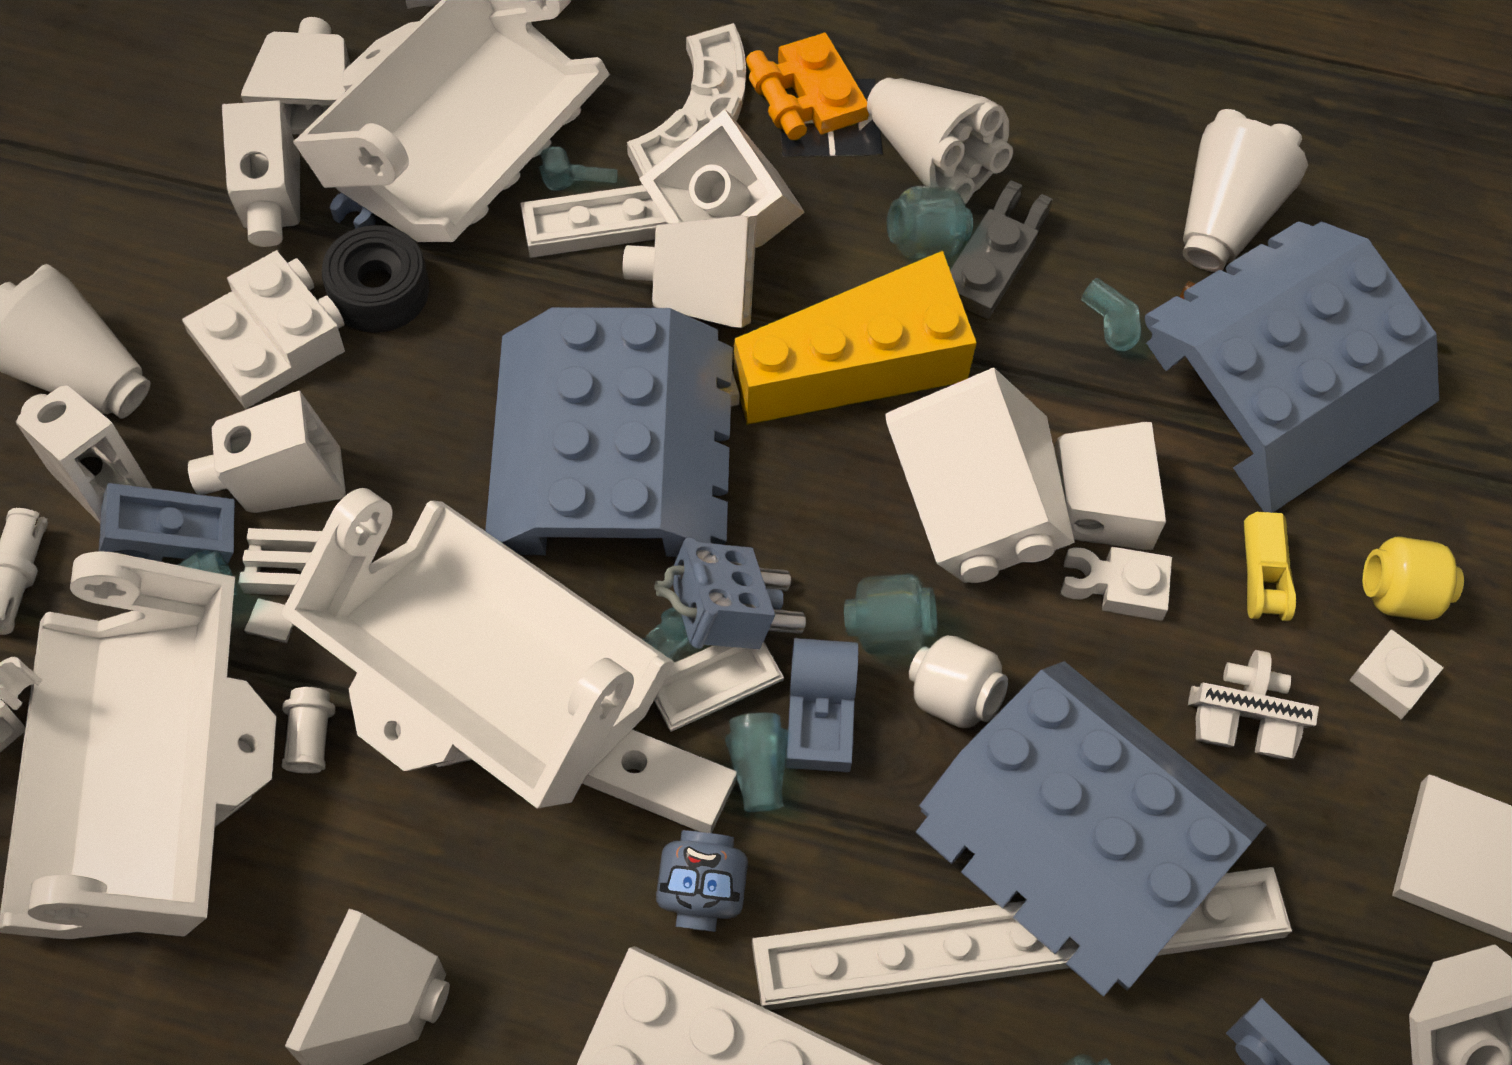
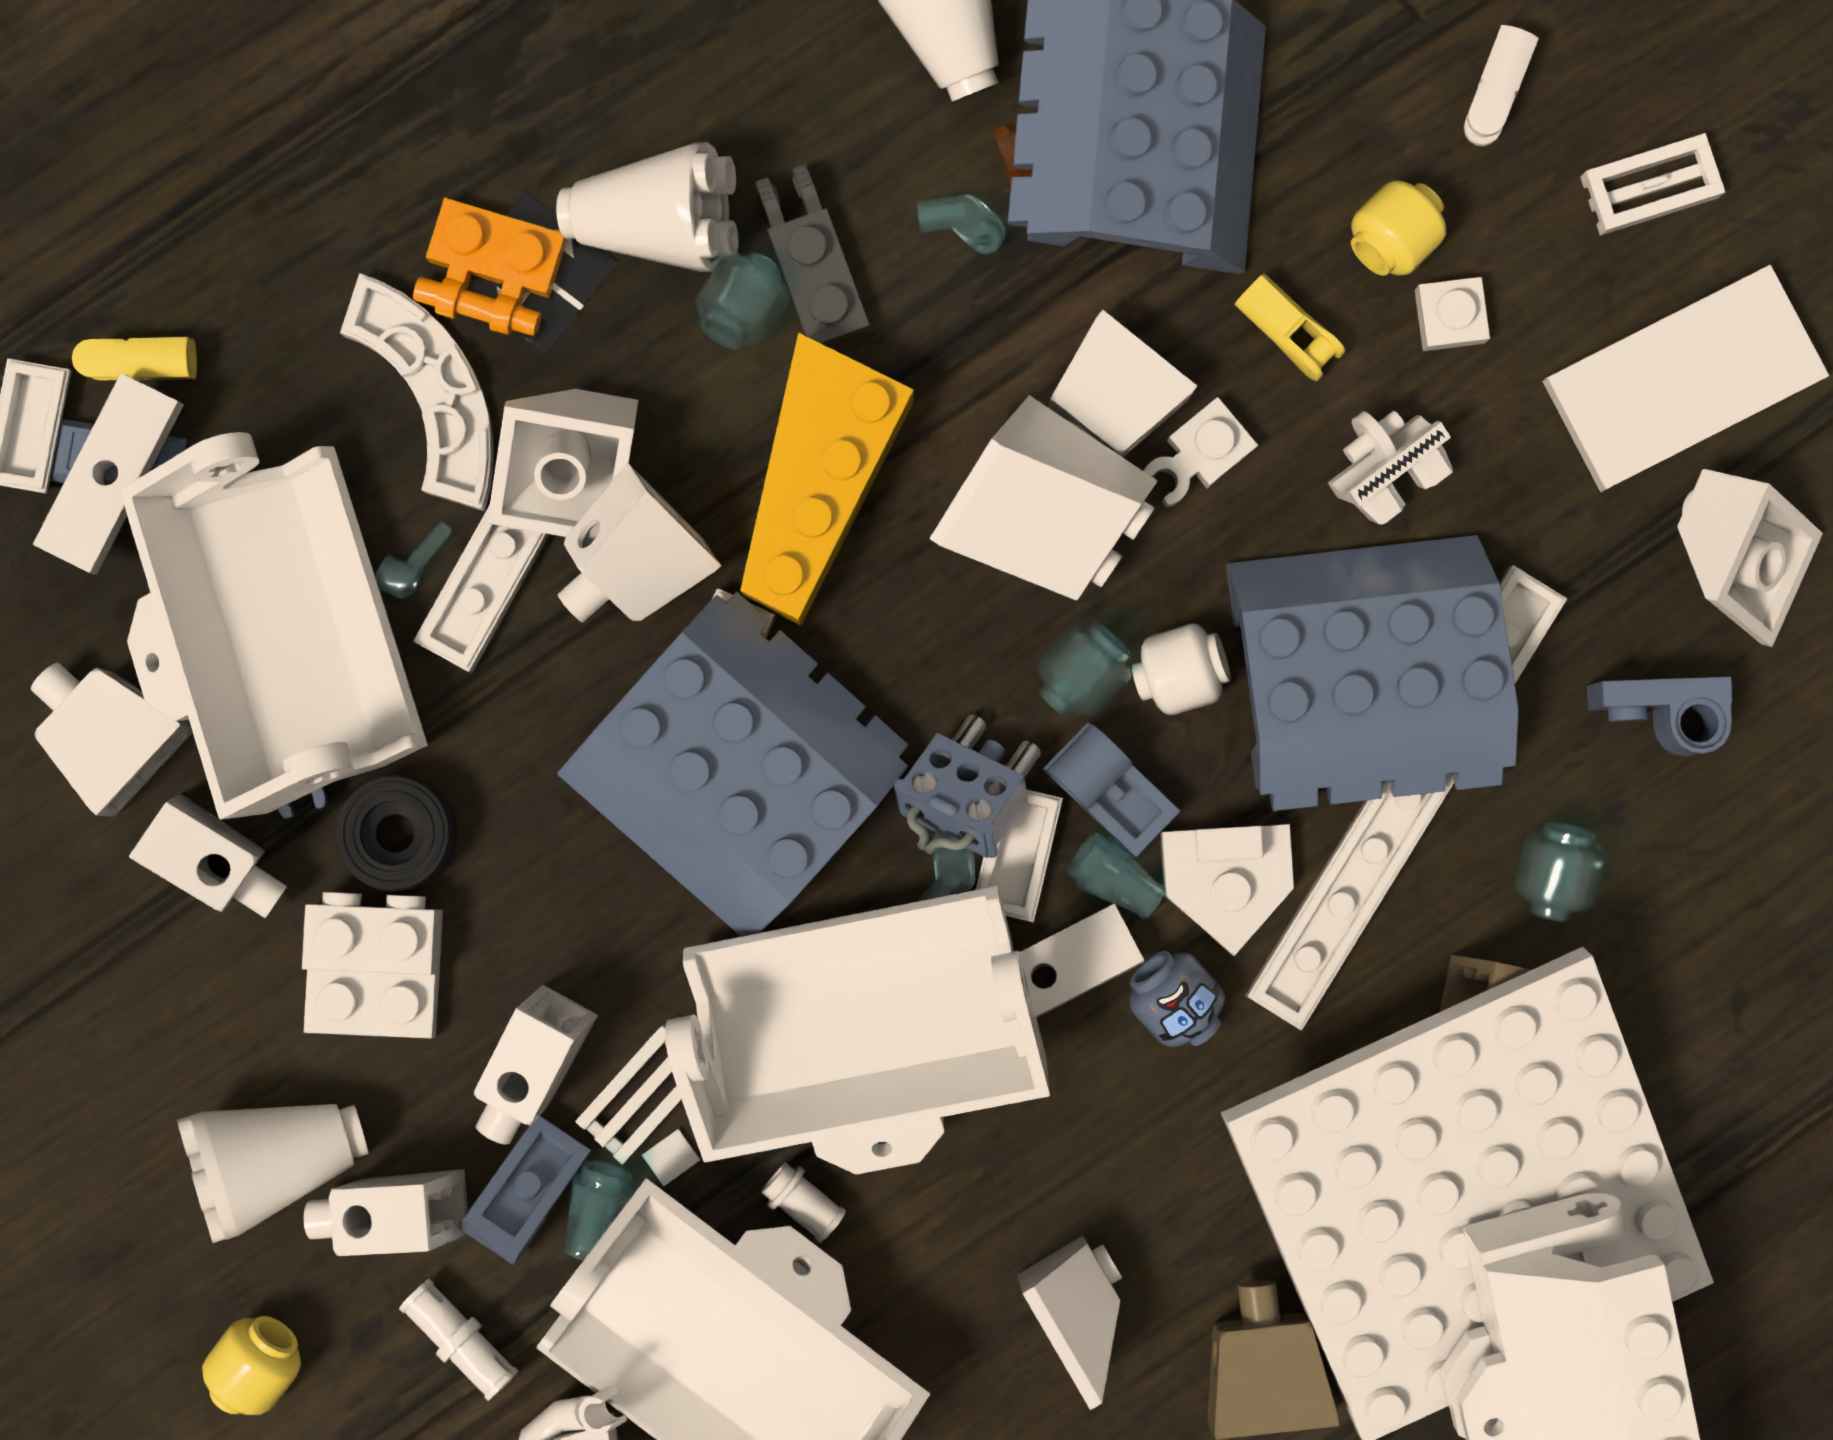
camera: 50 degrees left, 25 degrees up
none -> white plate [1160,824,1294,956]

